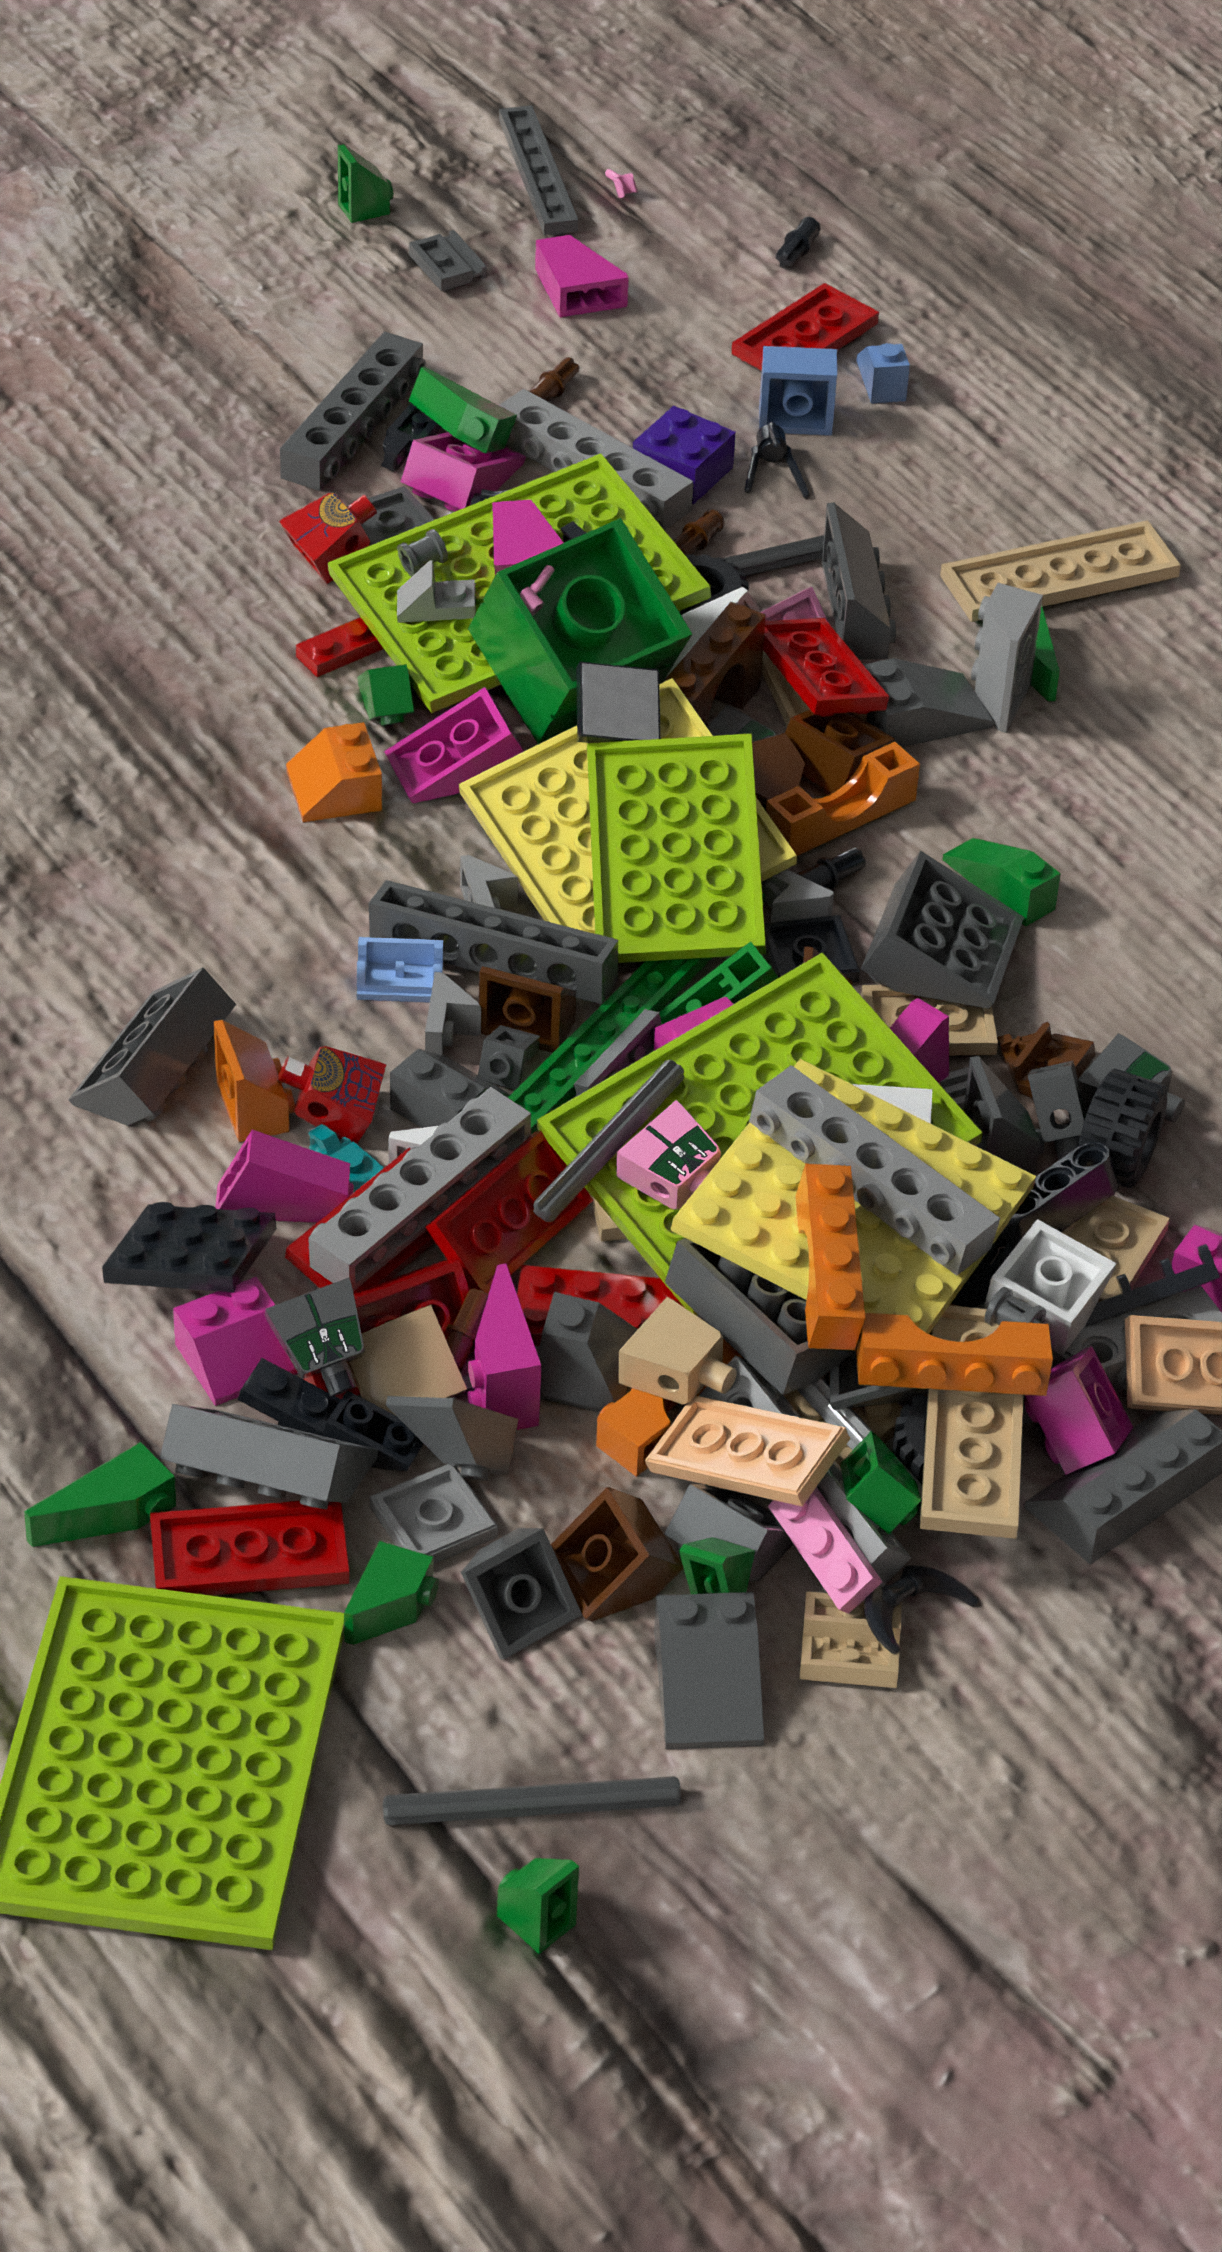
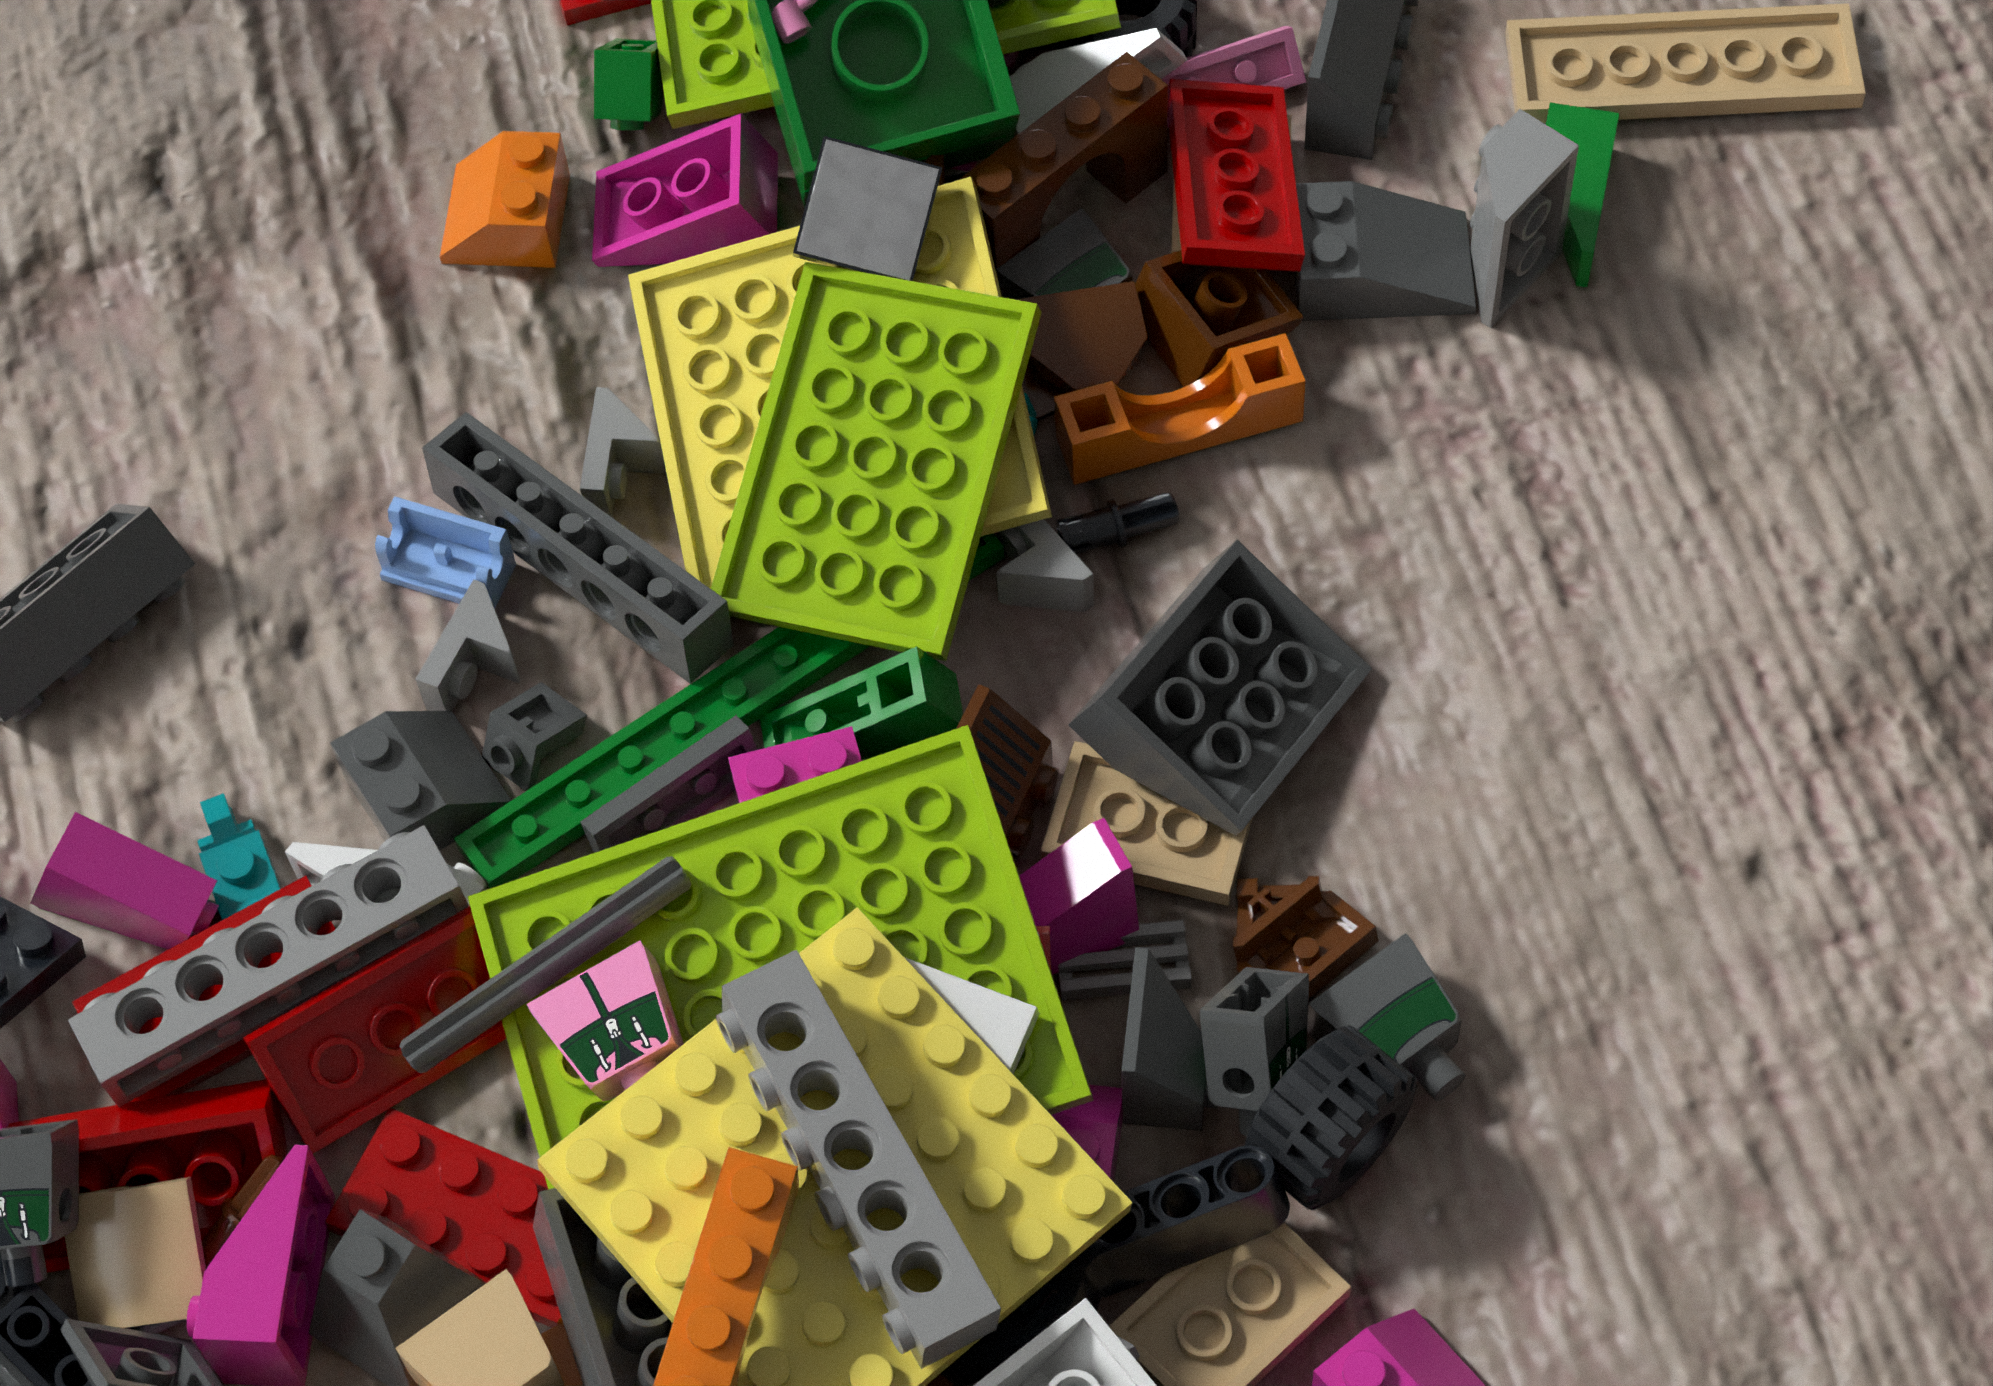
camera: 25 degrees right, 15 degrees up
orange slope [214,1020,295,1142] -> none
red torso [278,1046,386,1144] -> none
reddish brown slope [479,966,577,1053] -> none
black tile [764,915,860,983] -> none
green slope [942,838,1061,927] -> none

